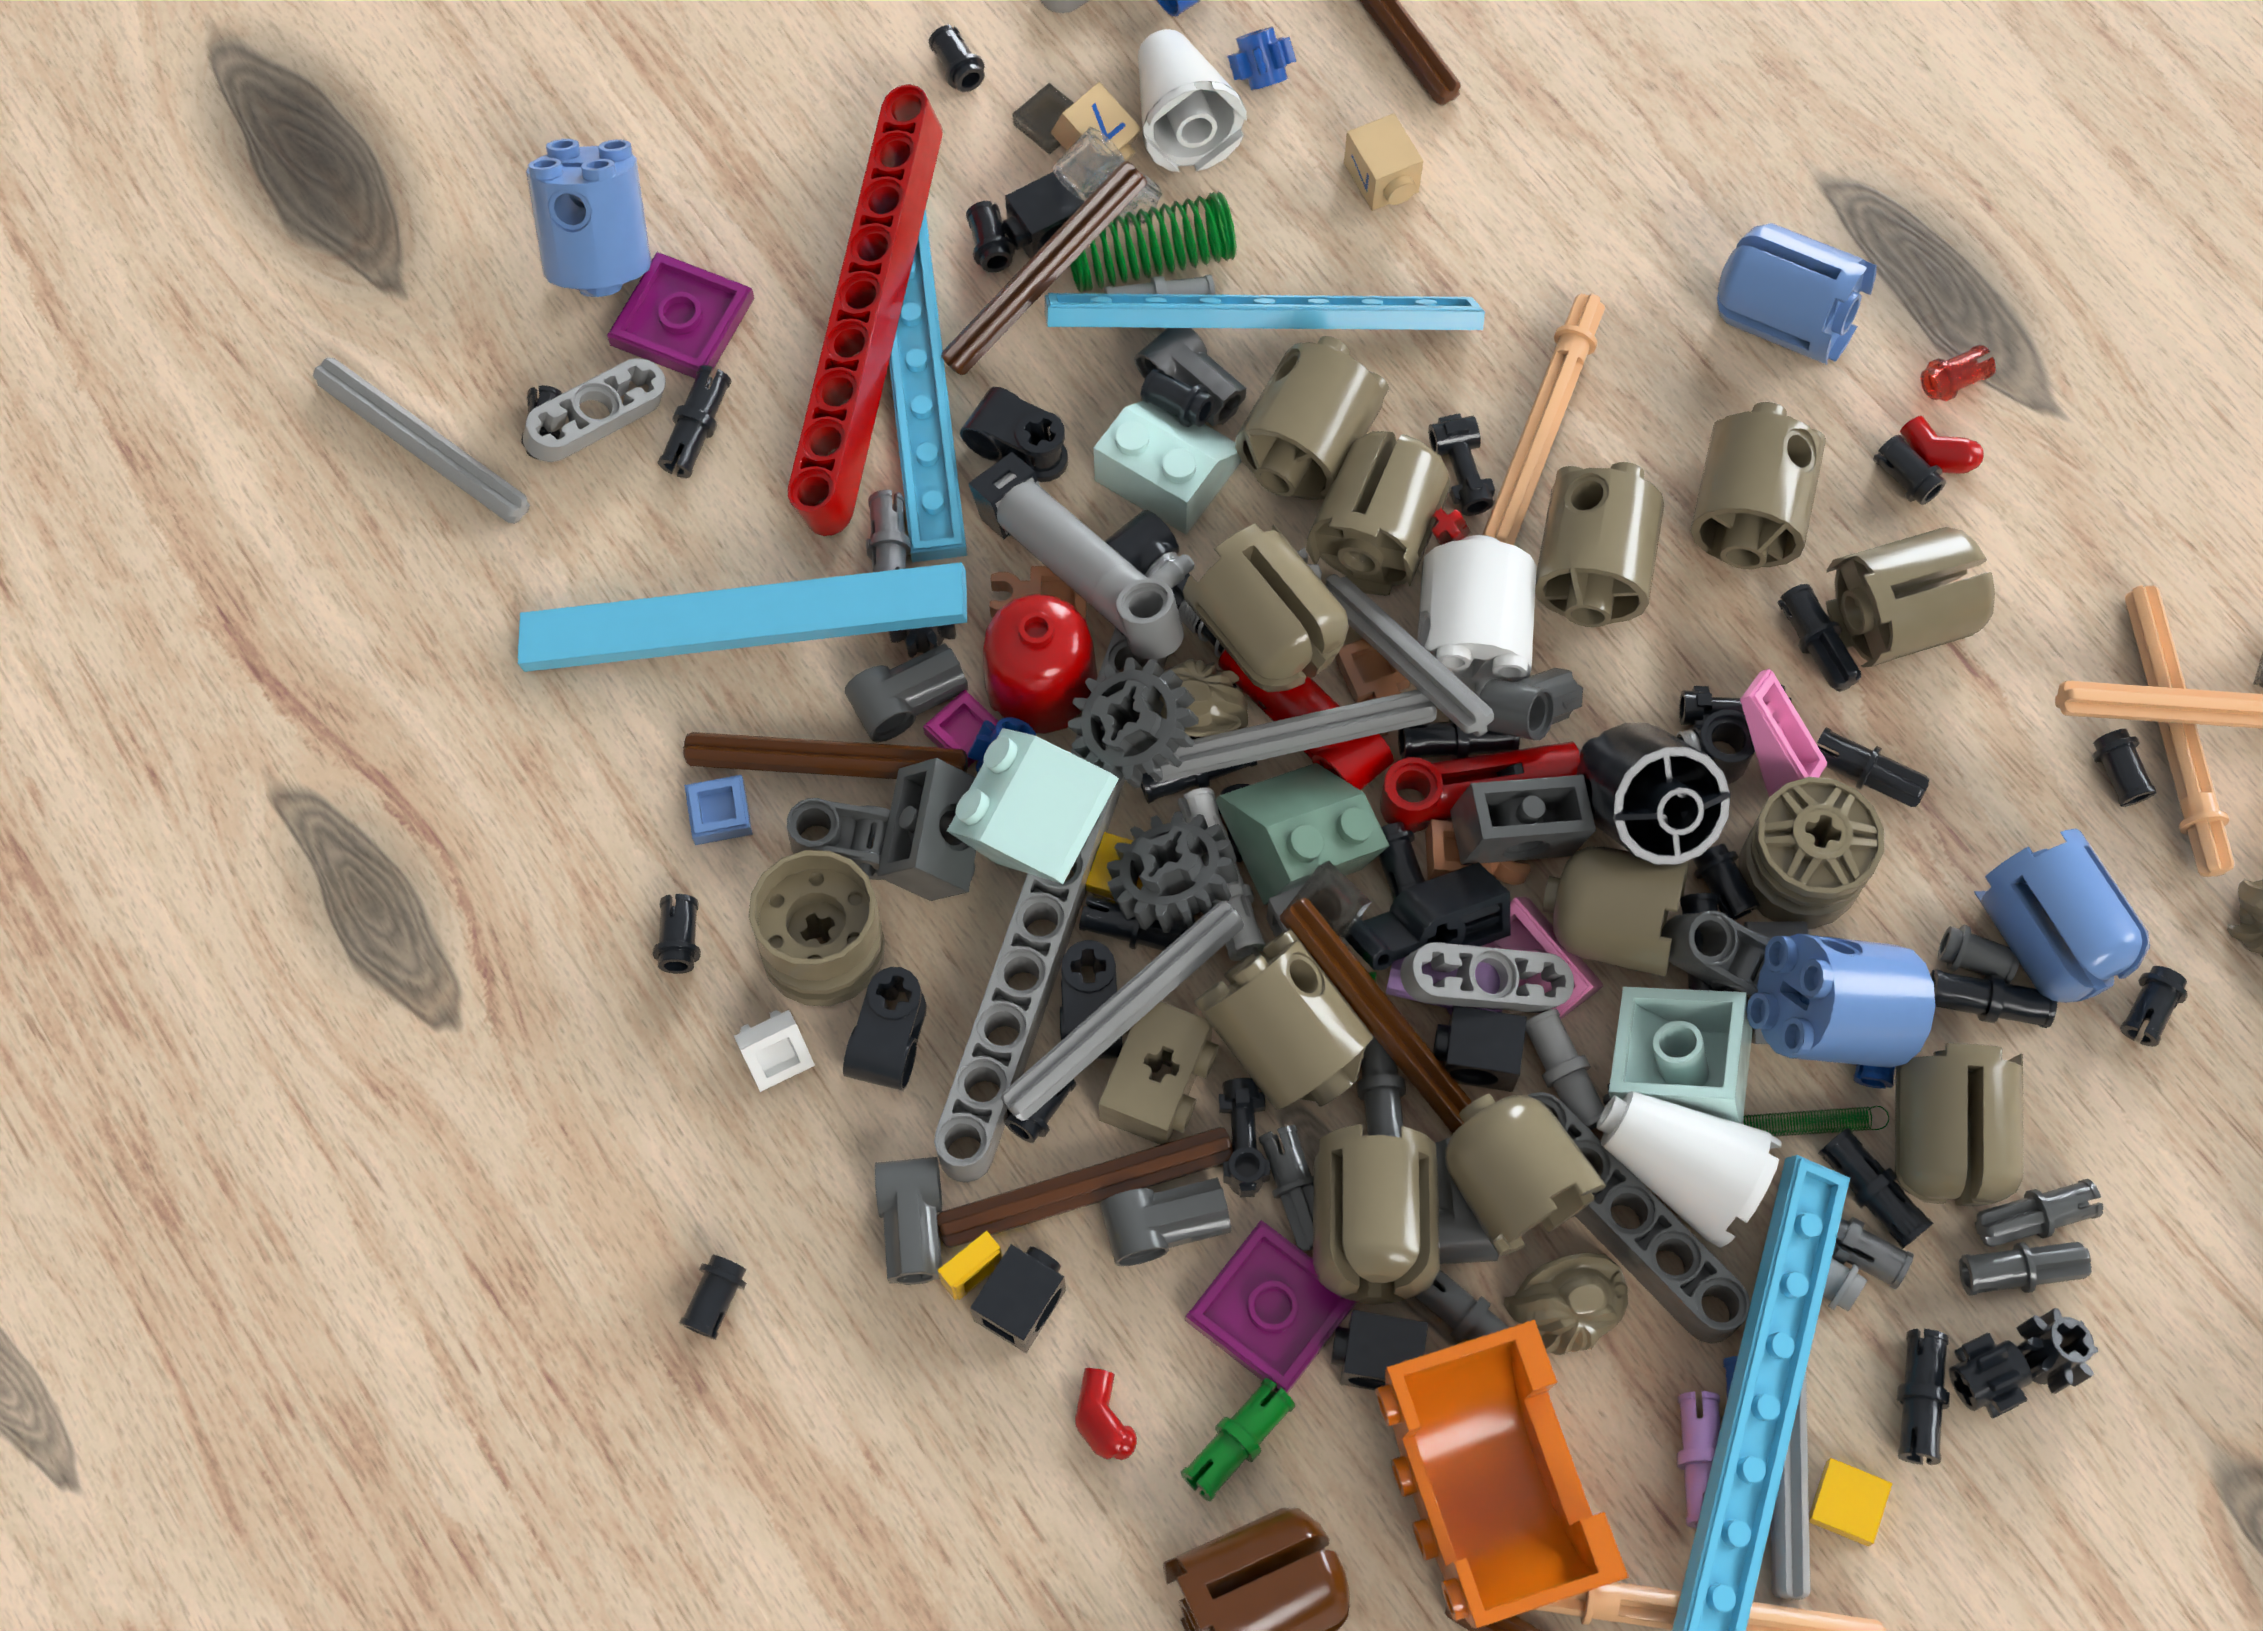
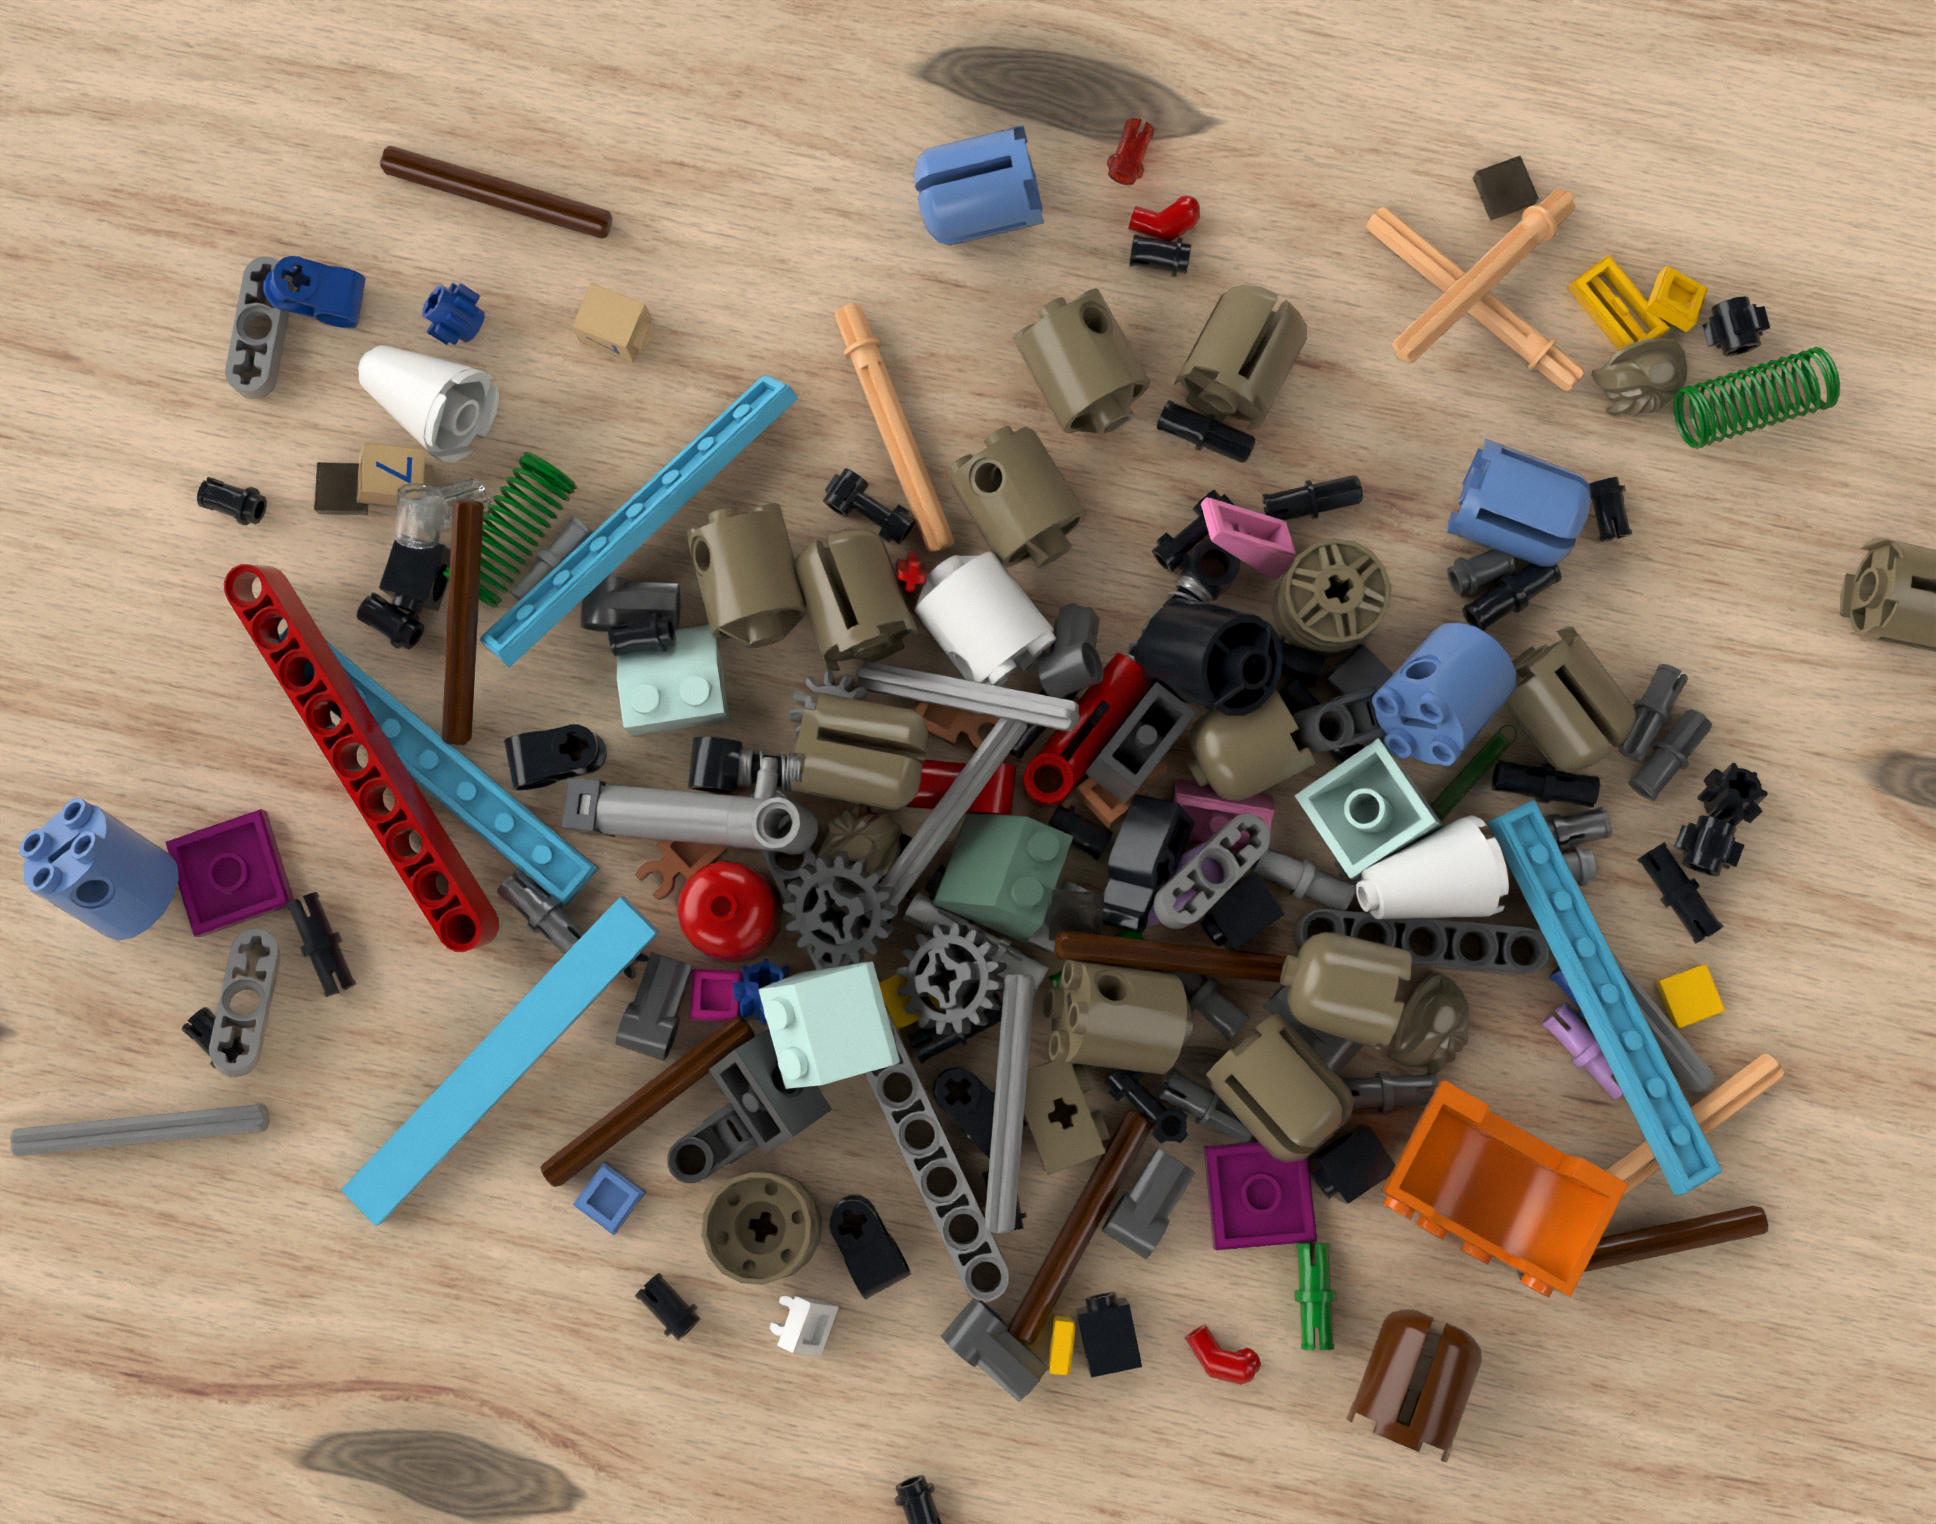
camera: 45 degrees left, 15 degrees up
black pin [2092,729,2157,807] -> none

